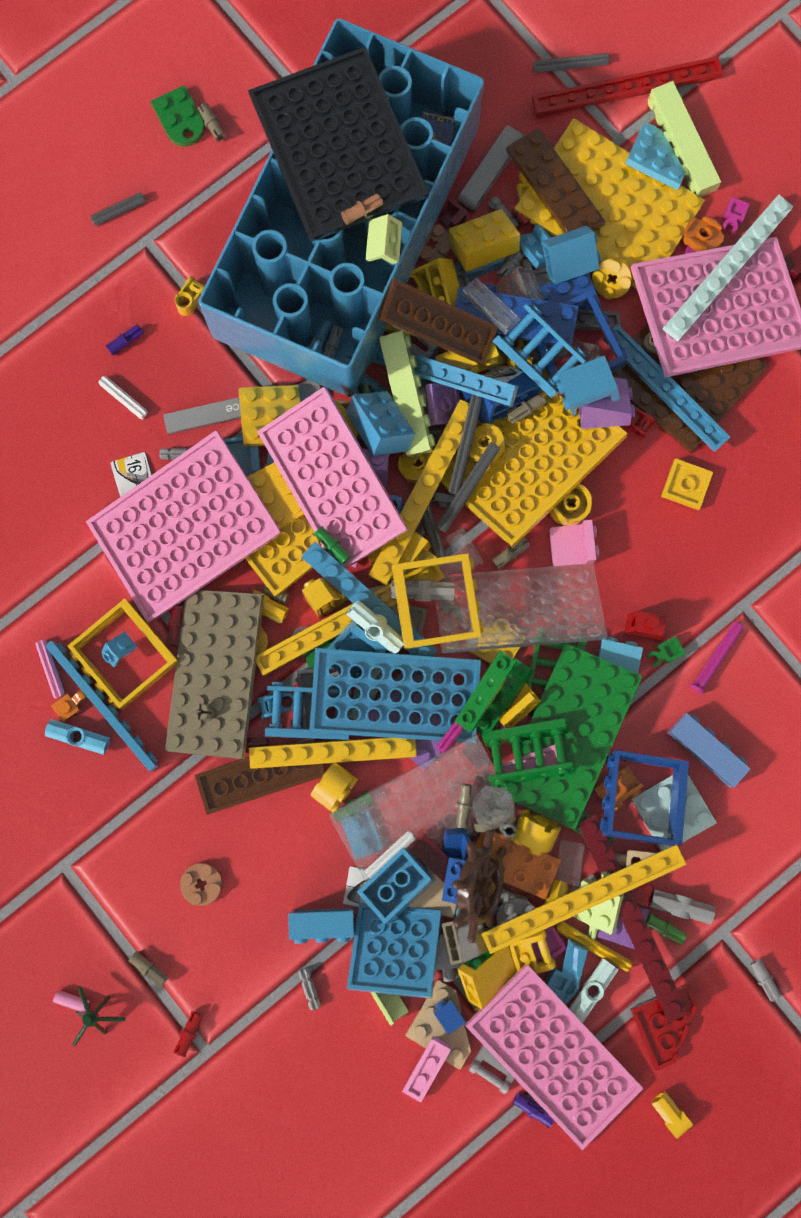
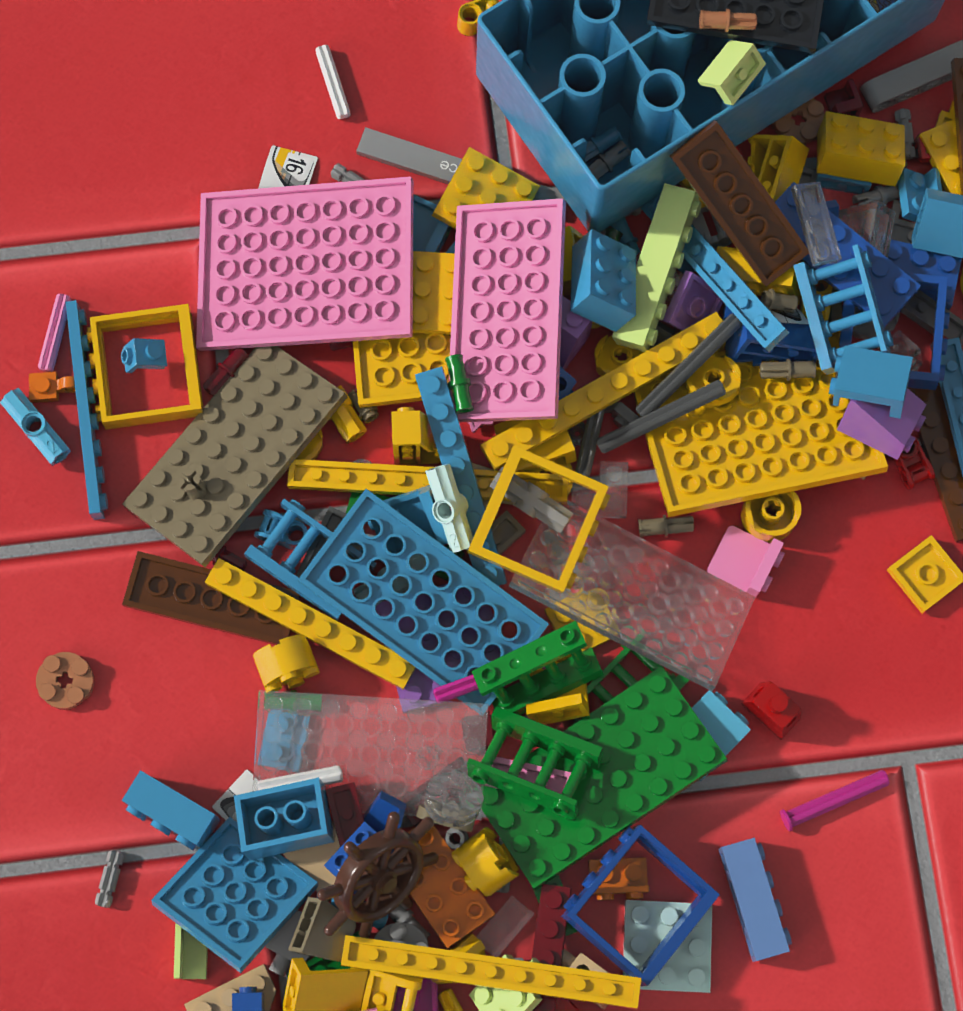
camera: 30 degrees right, 5 degrees down
dark purple axle [105,325,144,356] -> none
dark tan pin [455,783,474,828] -> none
green plate [646,636,686,667] -> none
none -> dark tan pin [760,289,798,313]

